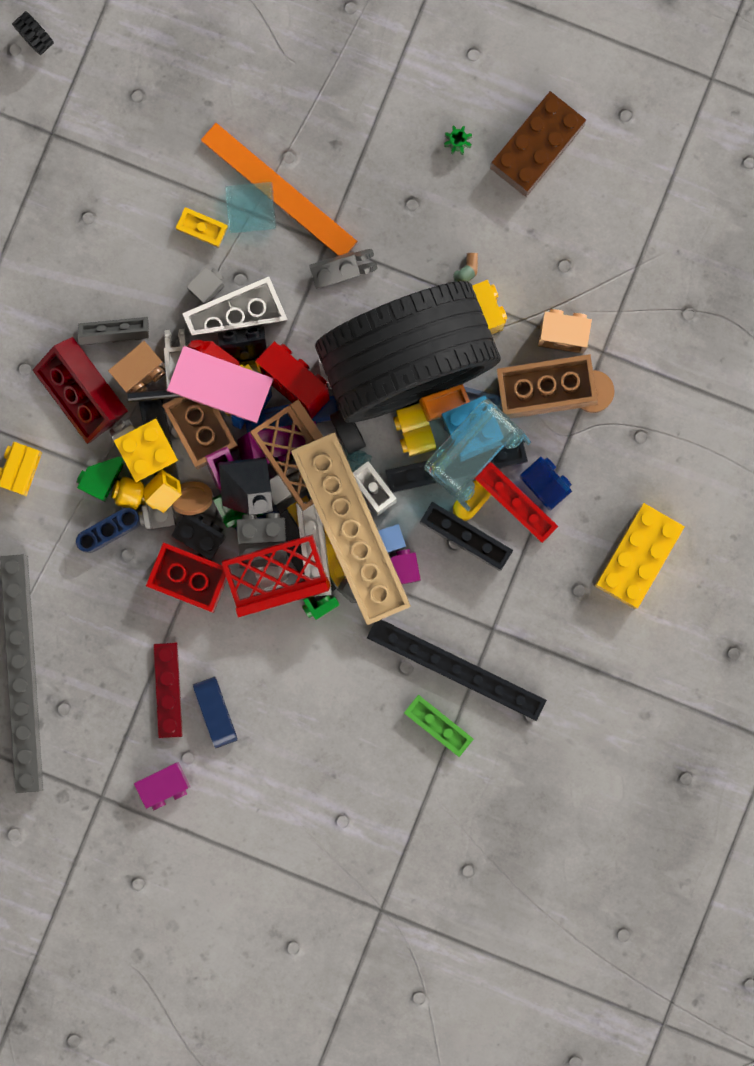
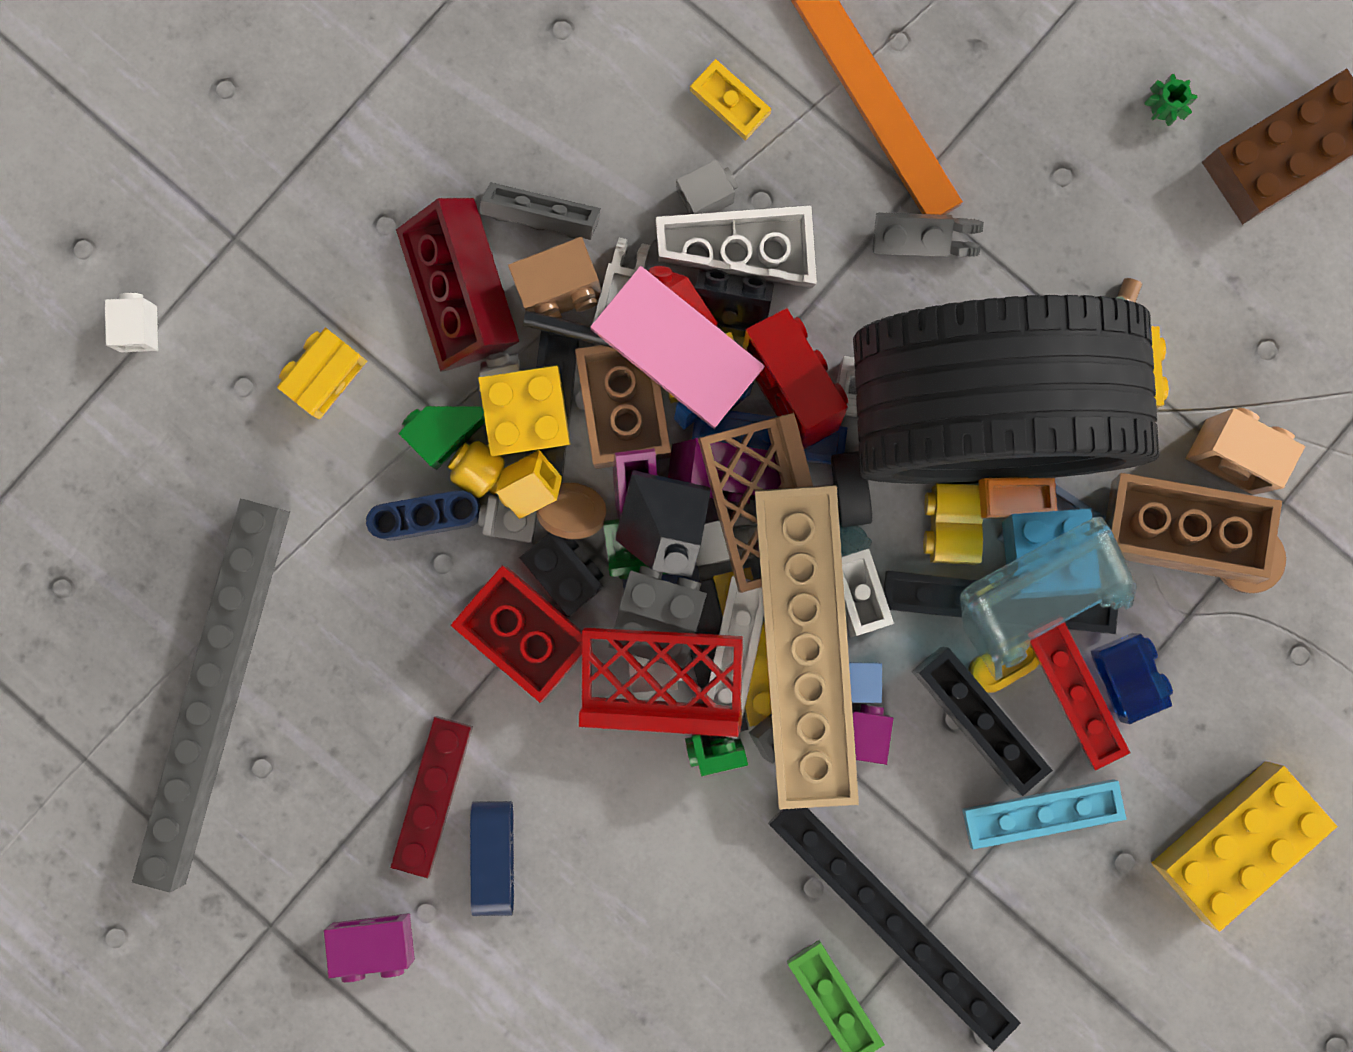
camera: 15 degrees right, 0 degrees up
clear light blue tile [225,182,277,233] -> none
none -> medium azure plate [962,779,1127,850]

